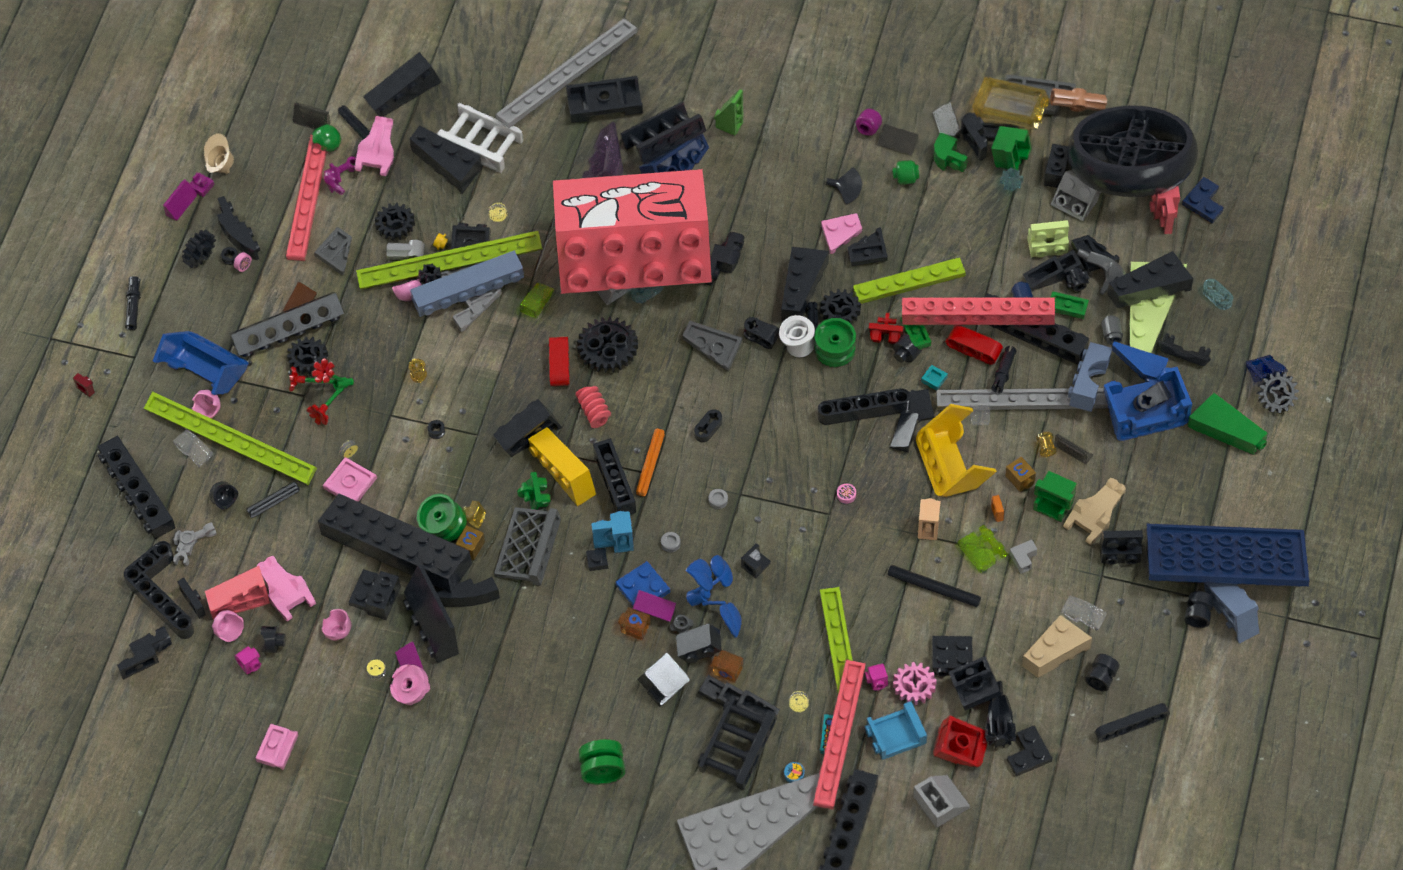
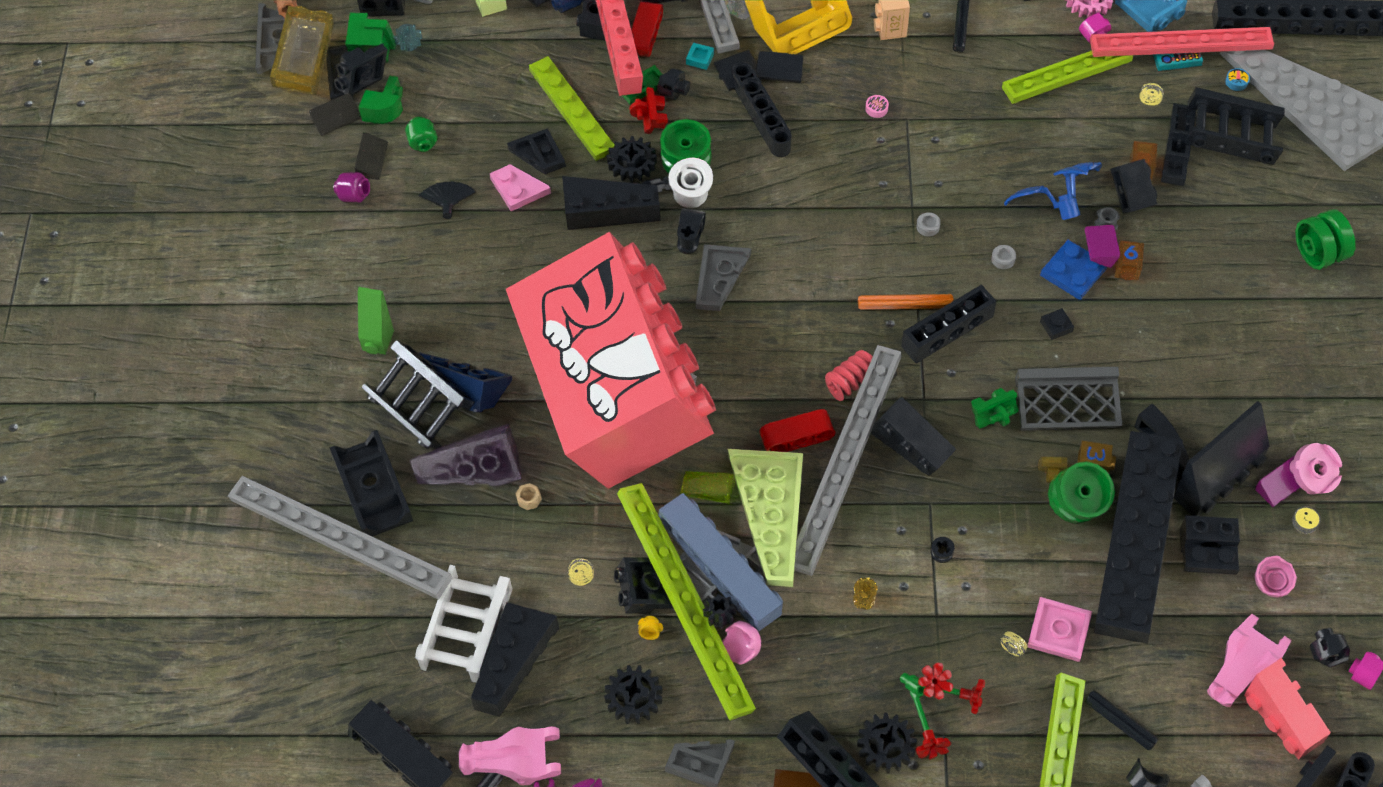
camera: 105 degrees left, 0 degrees up
bright pink hair [212,610,244,642] -> none
light grey piece [387,240,425,260] -> none
yellow wedge [528,427,596,507] -> none
black gear [577,316,638,373] -> none
dark azure brick [591,511,634,553] -> none
plate [637,653,690,707] -> none
black beam [694,409,722,442] -> none
black panel [741,543,771,578] -> none
none -> yellowish green wing [728,449,803,587]
none -> light grey plate [794,345,902,576]

